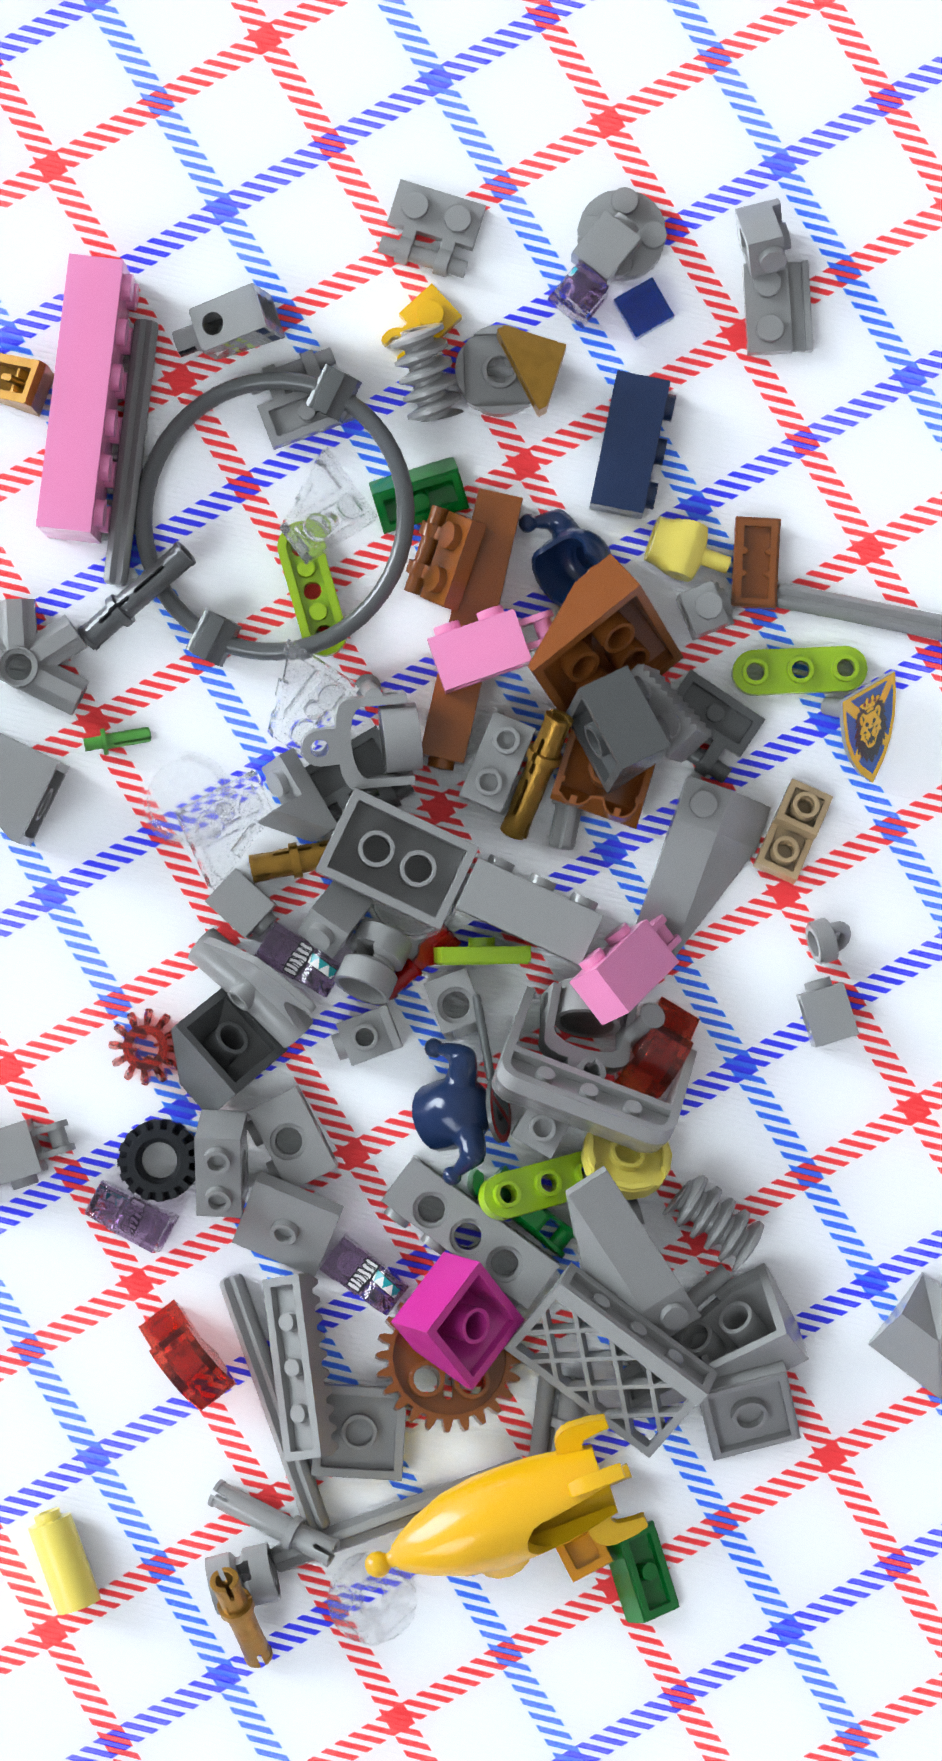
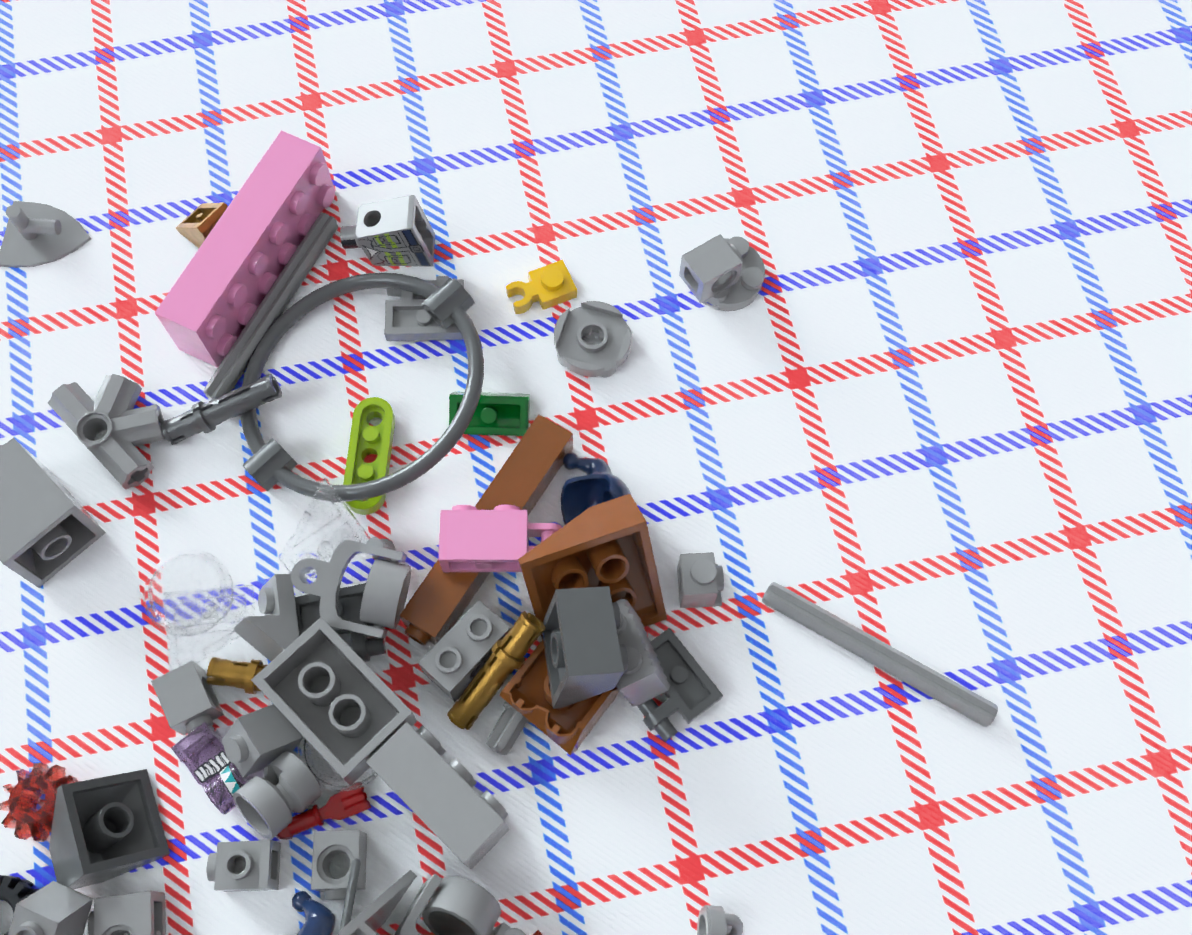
camera: 15 degrees right, 20 degrees down
bright green piece [83,727,152,755] -> none
light grey pin [188,928,317,1048] -> none
clear wing [280,447,378,564] -> none
light grey plate [378,179,486,279] -> none
light grey piece [390,322,464,422] -> none
dark orange plate [404,504,487,611] -> none
lime plate [433,937,531,965] -> none
pearl gold slope [497,325,567,417] -> none
clear purple leg [548,262,609,329] -> none
bright pink brick [569,914,682,1026] -> none
dark blue brick [589,370,676,520] -> none
clear blue tile [613,277,675,341] -> none
light grey wedge [636,776,771,956] -> none
light yellow piece [644,516,732,582] -> none
dark orange plate [730,516,781,610] -> none
lime plate [731,646,868,696] -> none
light grey brick [735,198,791,278] -> none
light grey plate [742,260,813,356] -> none
tan slope [753,778,834,885] -> none
shield [821,671,896,783] -> none

